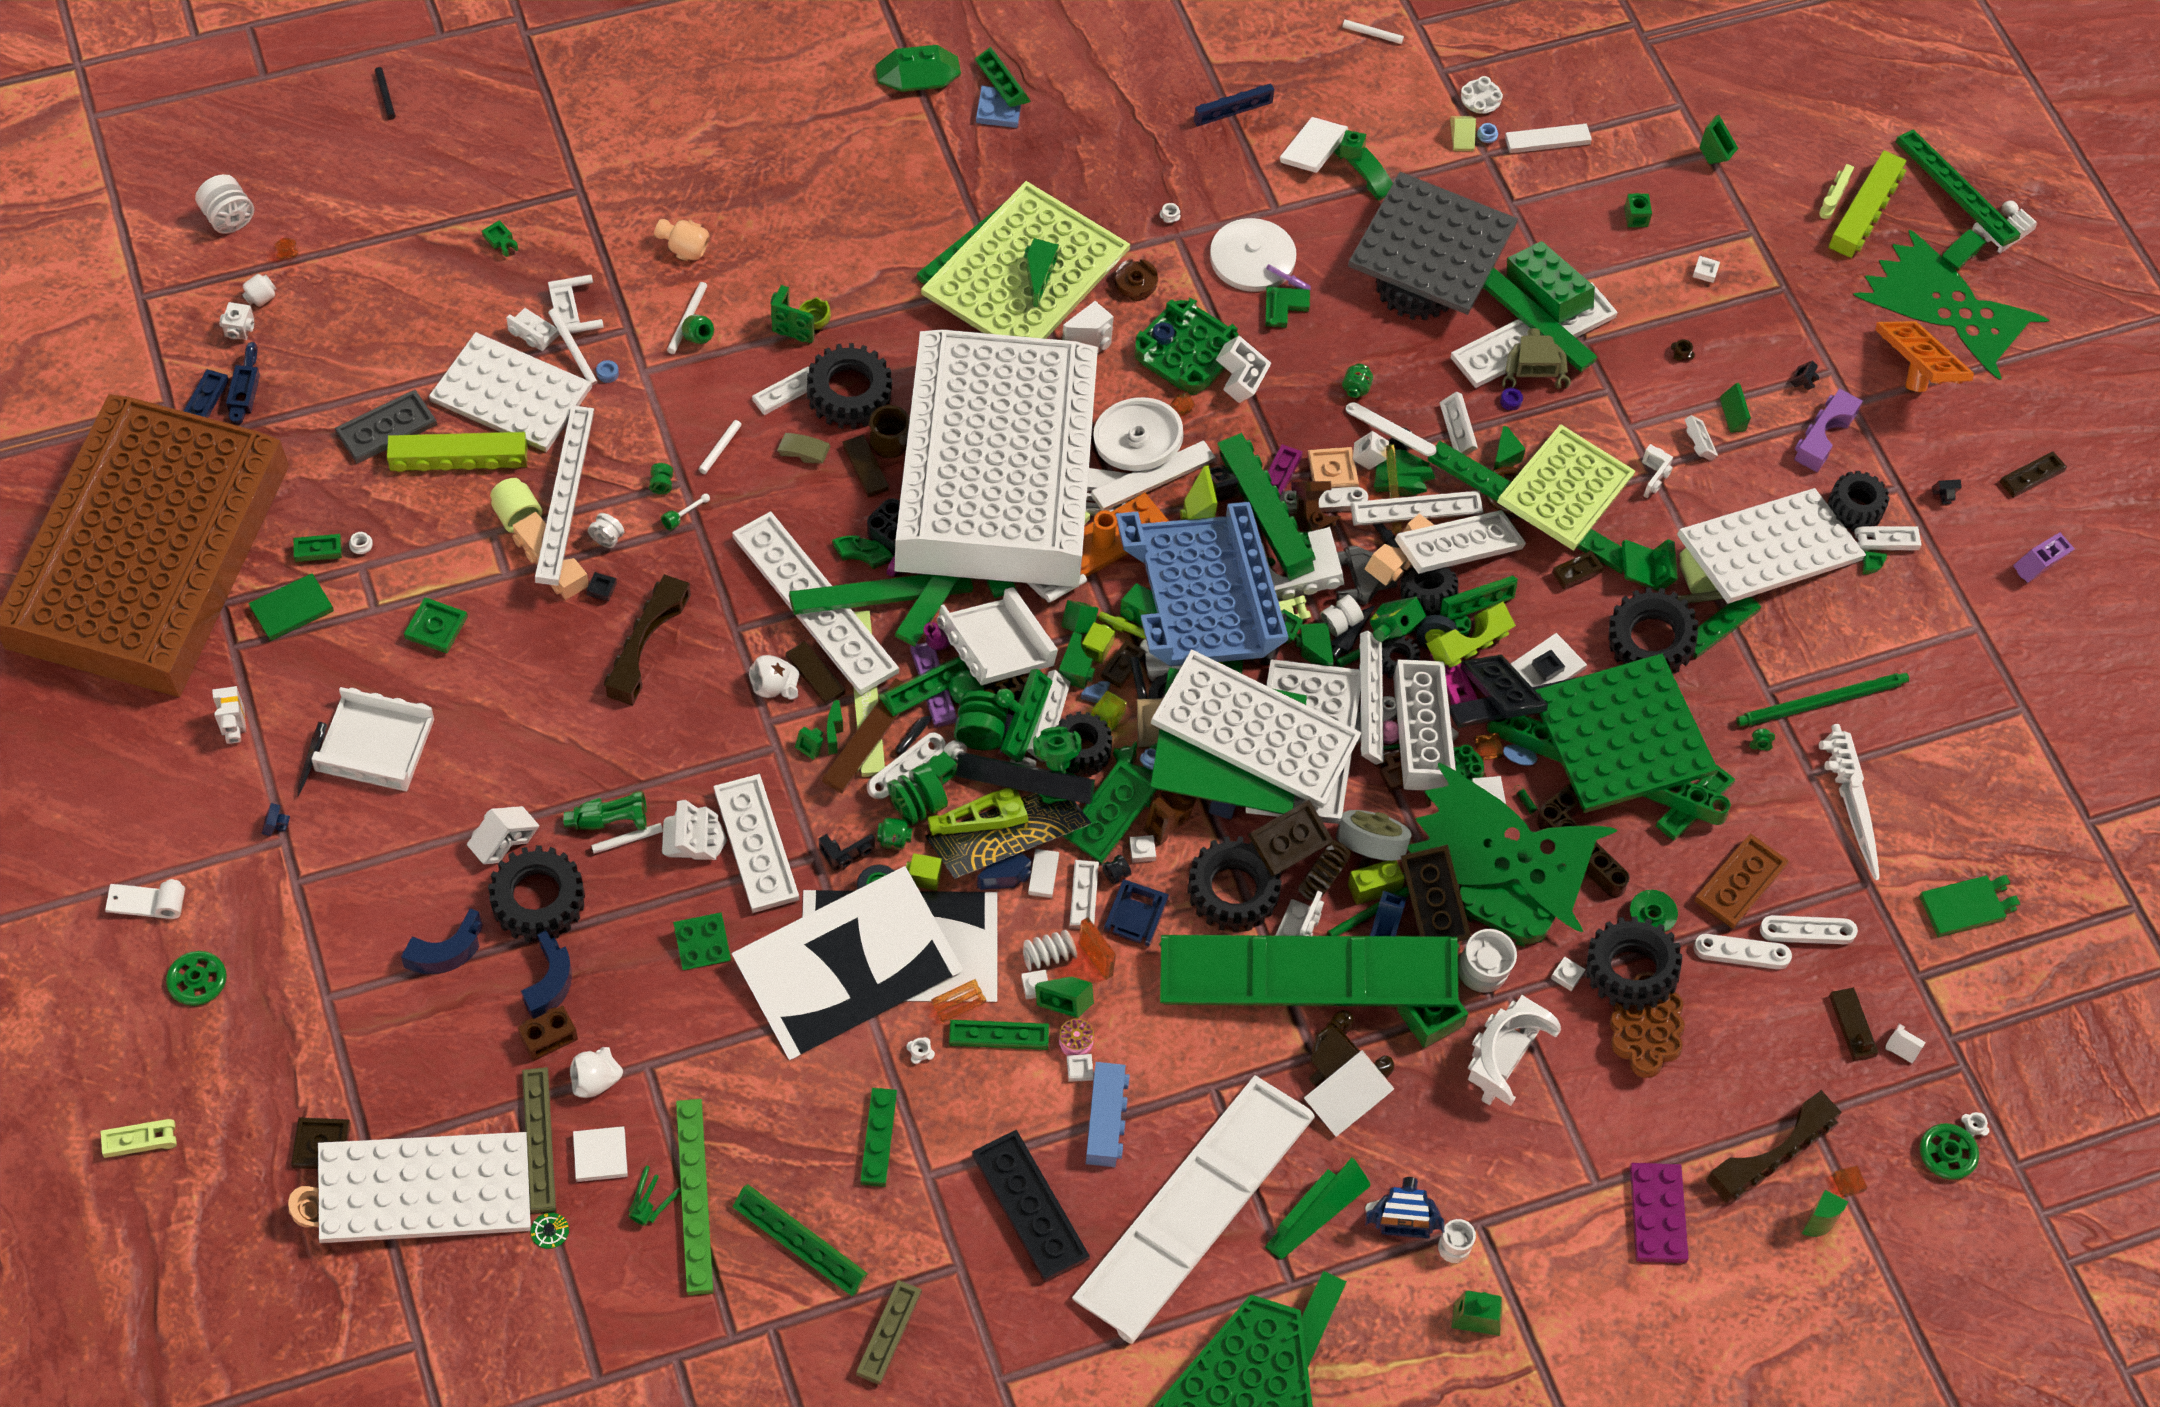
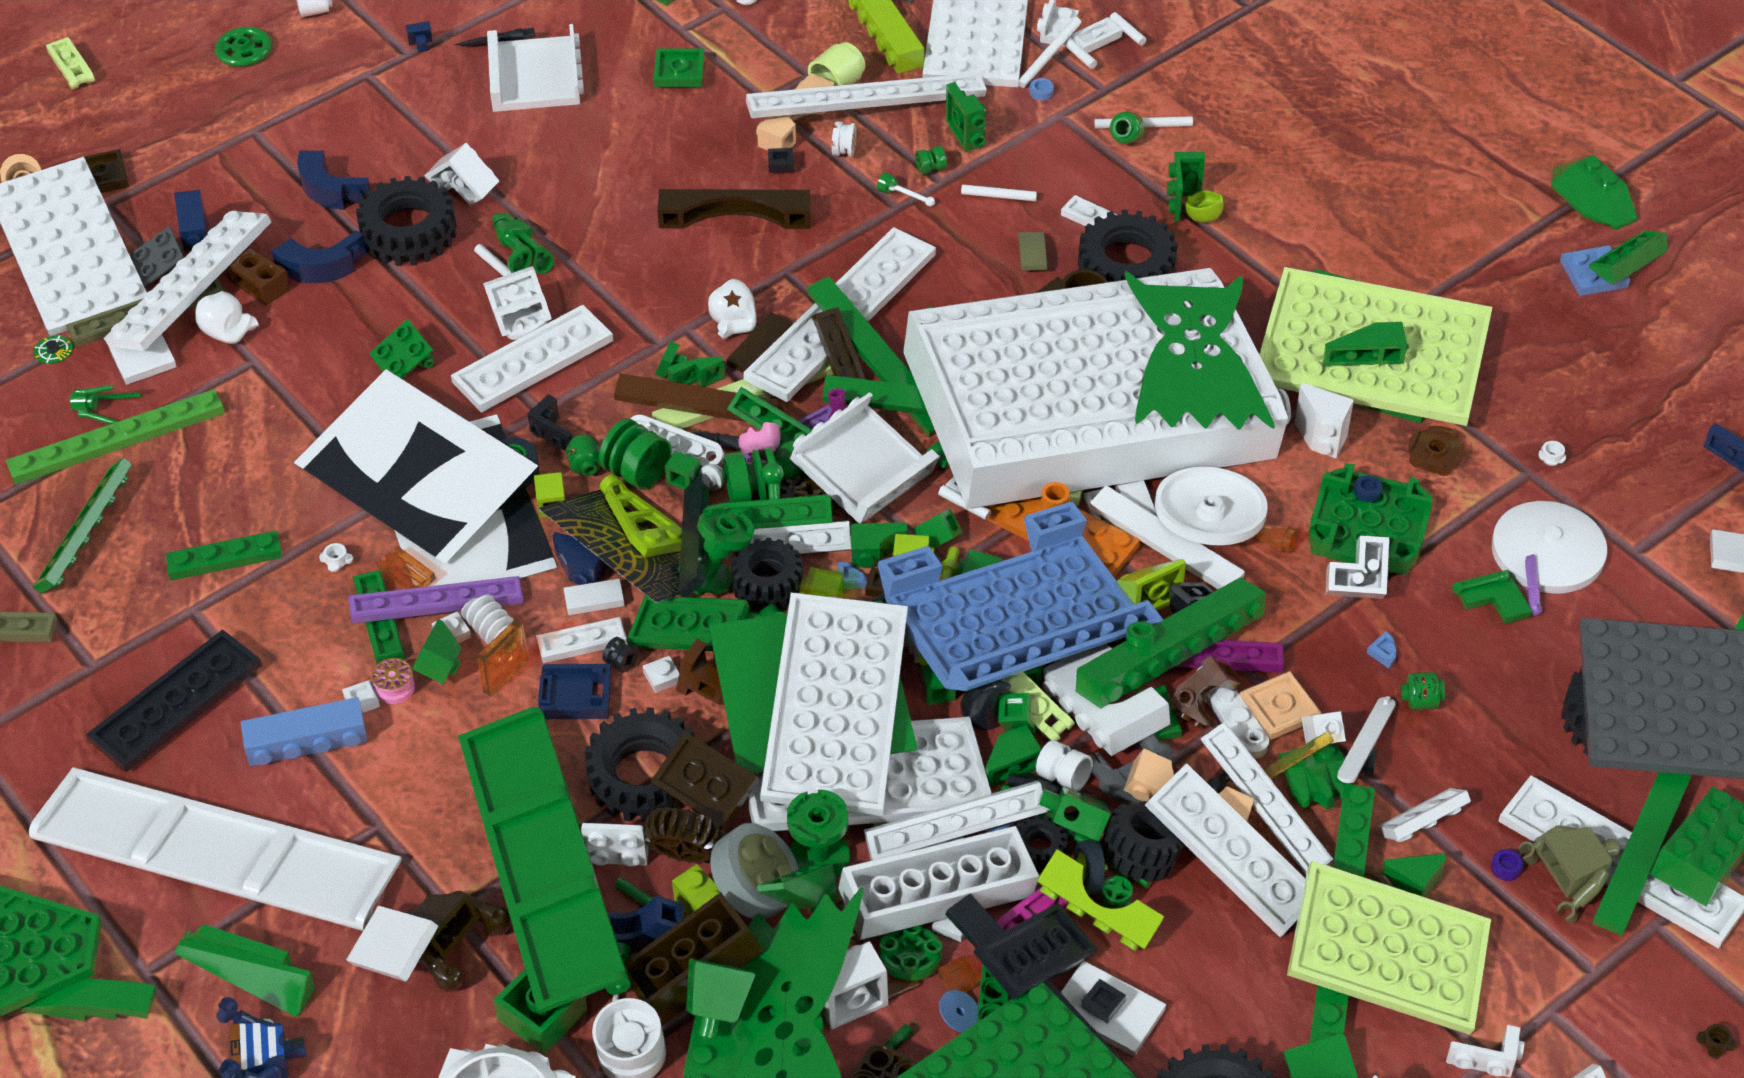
camera: 75 degrees right, 10 degrees down
light nougat piece [654,219,709,261] -> none
green tile [1440,575,1518,620] -> none
dark brown plate [1552,550,1604,589] -> none
none -> white plate [104,211,271,351]
none -> dark grey hinge [130,226,184,288]
none -> dark blue slope [174,190,210,251]
none -> medium lavender tile [348,576,523,624]
none -> green torso [686,958,755,1038]
none -> bright pink hair [738,422,780,458]
none -> green slope [757,864,839,913]
none -> green piece [787,790,850,878]
none -> dark brown hinge [812,307,866,380]
none -> green plate [946,82,987,152]
none -> green piece [1125,271,1275,430]
none -> green tile [1126,621,1156,648]
none -> medium blue tile [1367,631,1396,669]

